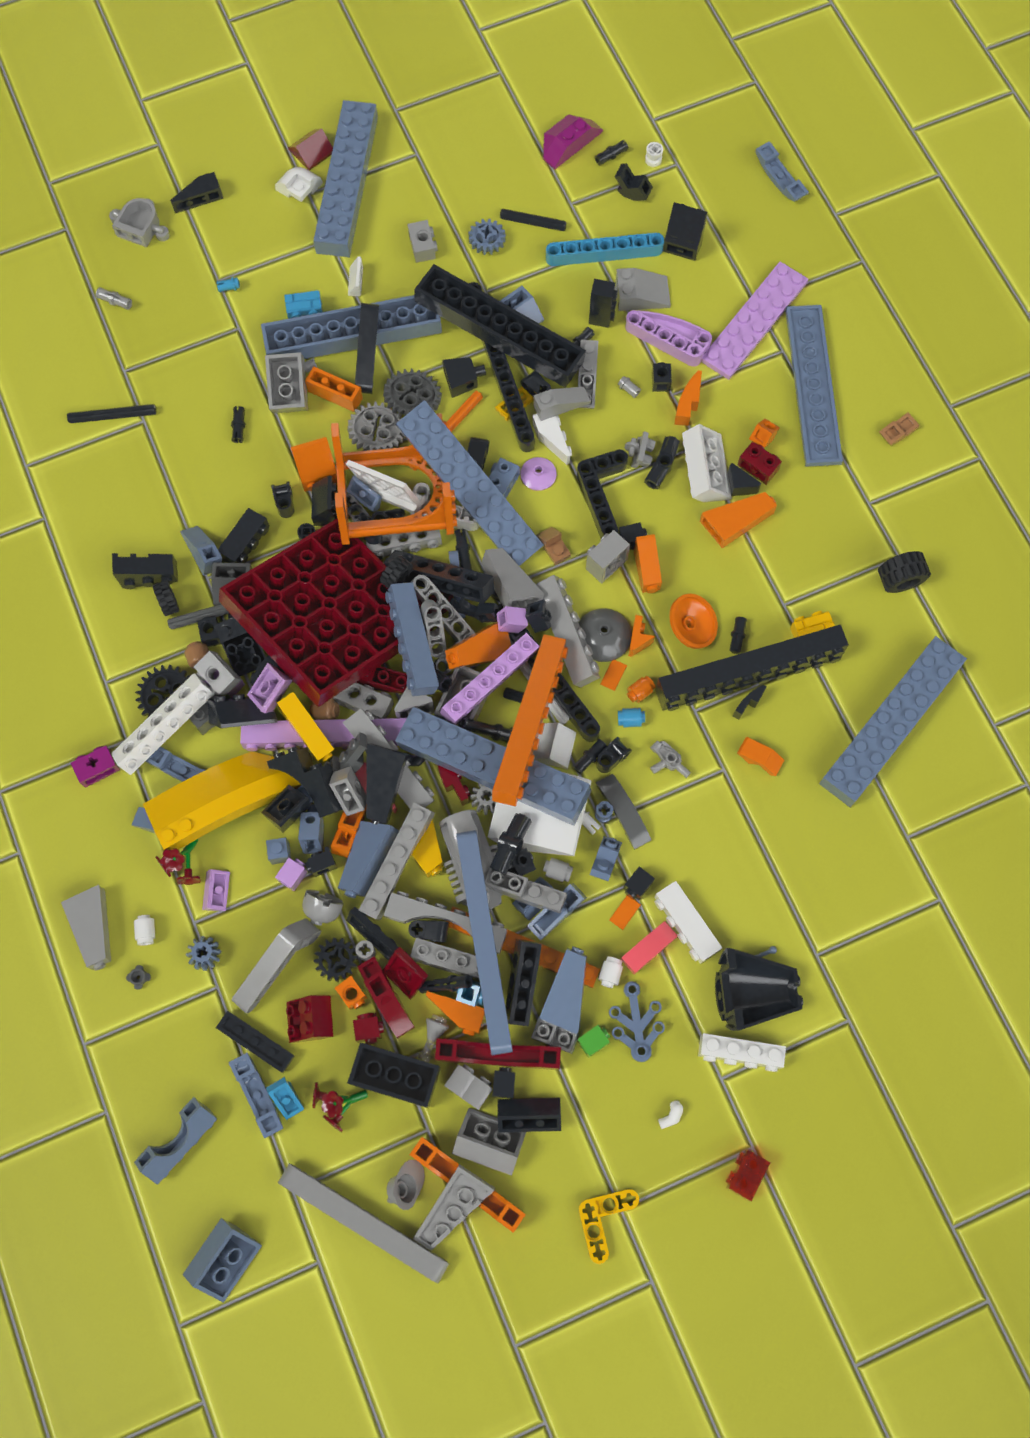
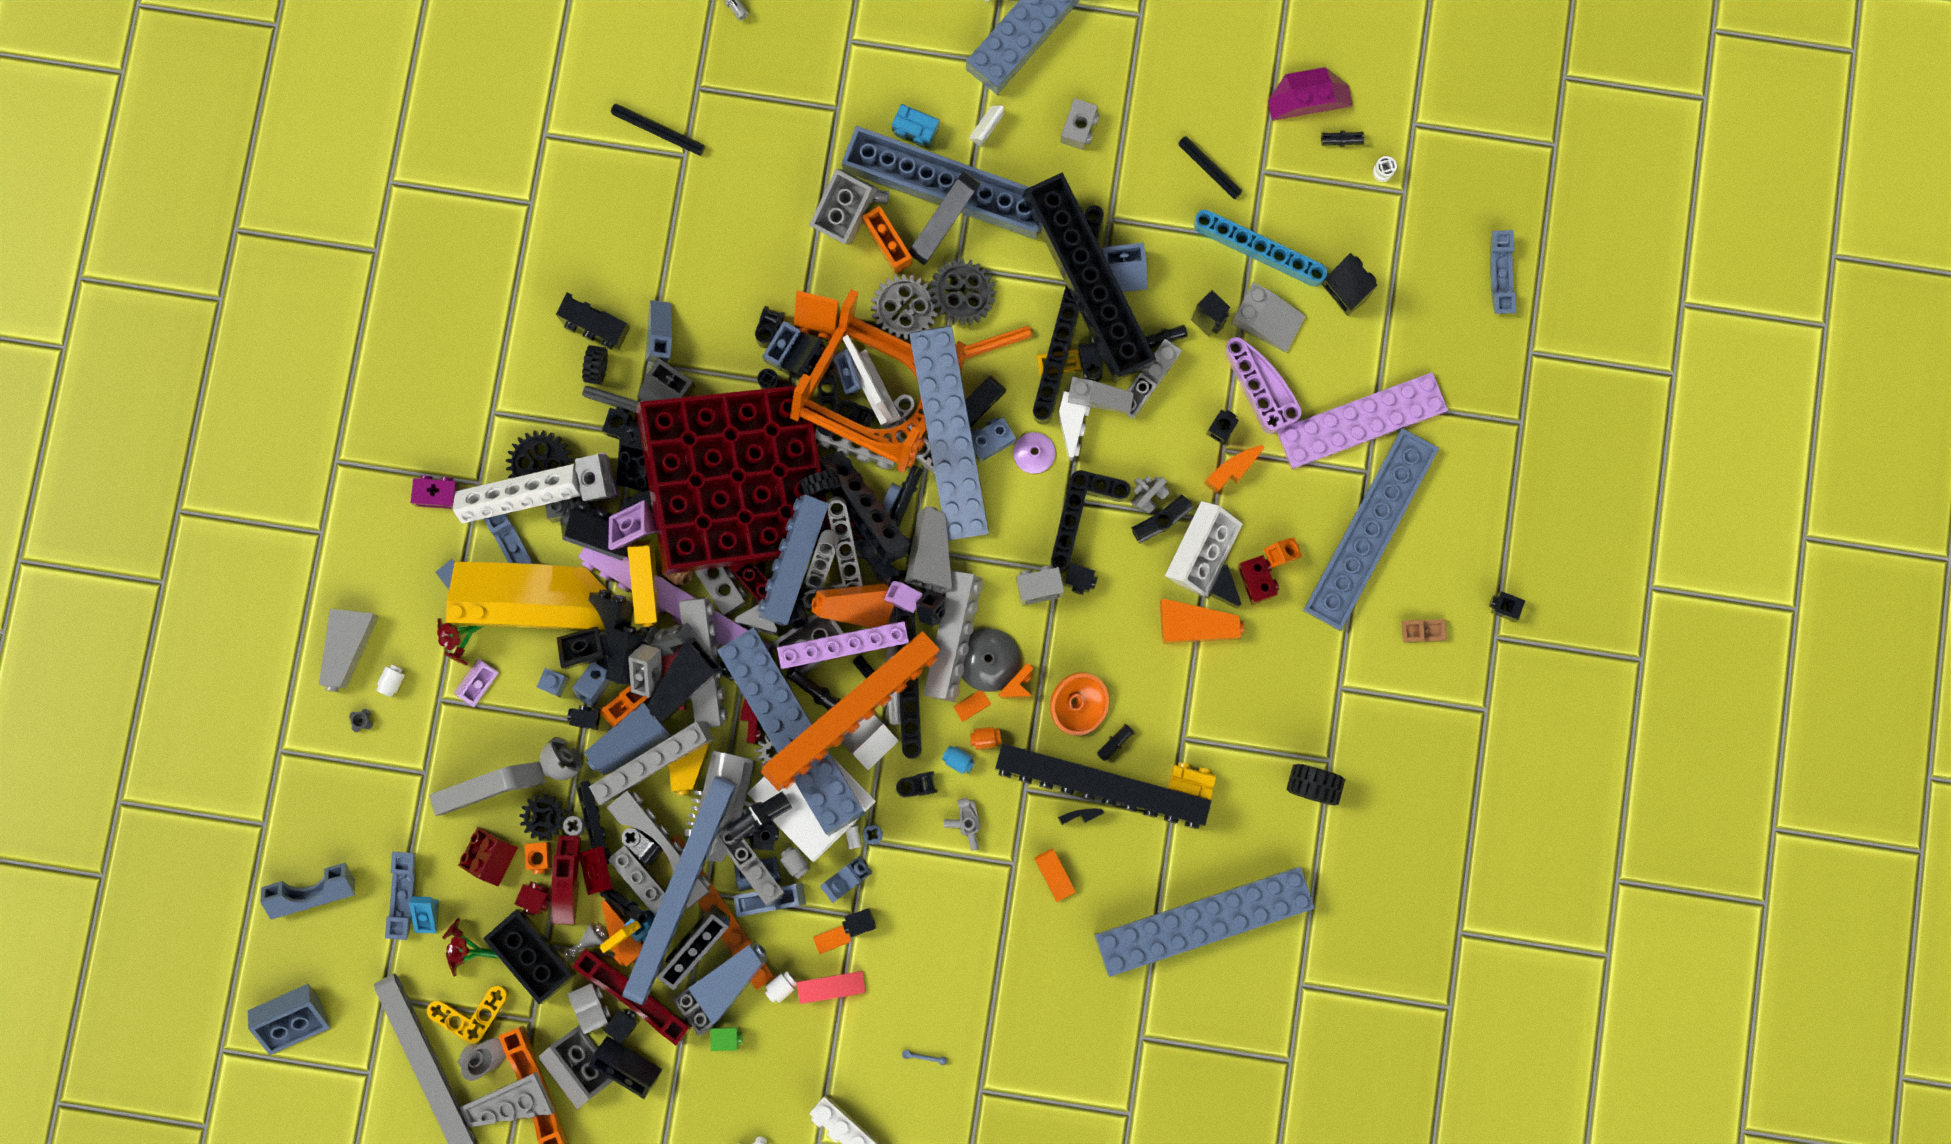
camera: 30 degrees right, 10 degrees up
medium nougat head [184,641,209,669] -> none
sand blue gear [186,936,222,971] -> none
black plate [216,1010,295,1074] -> none
dark azure pin [217,276,240,292] -> none
black brick [218,508,269,563] -> none
black pin [231,406,245,443] -> none
lavender brick [275,858,308,891] -> none
black torso [442,357,486,398] -> none
sand blue gear [469,219,506,255] -> none
medium nougat slope [536,527,571,565] -> none
black pin [572,739,607,775] -> none
dark grey slope [596,774,651,850] -> none
sand blue plant [609,981,665,1062] -> none
black brick [615,163,653,201] -> none
light grey pin [618,376,641,398] -> none
orange slope [634,534,662,593] -> none
white brick [654,881,722,964] -> none
black cone [715,948,803,1031] -> none
none -> yellow beam [427,986,508,1044]
none -> yellow tile [600,921,641,953]
none -> sand blue brick [762,321,801,371]
none -> black brick [1489,591,1525,622]

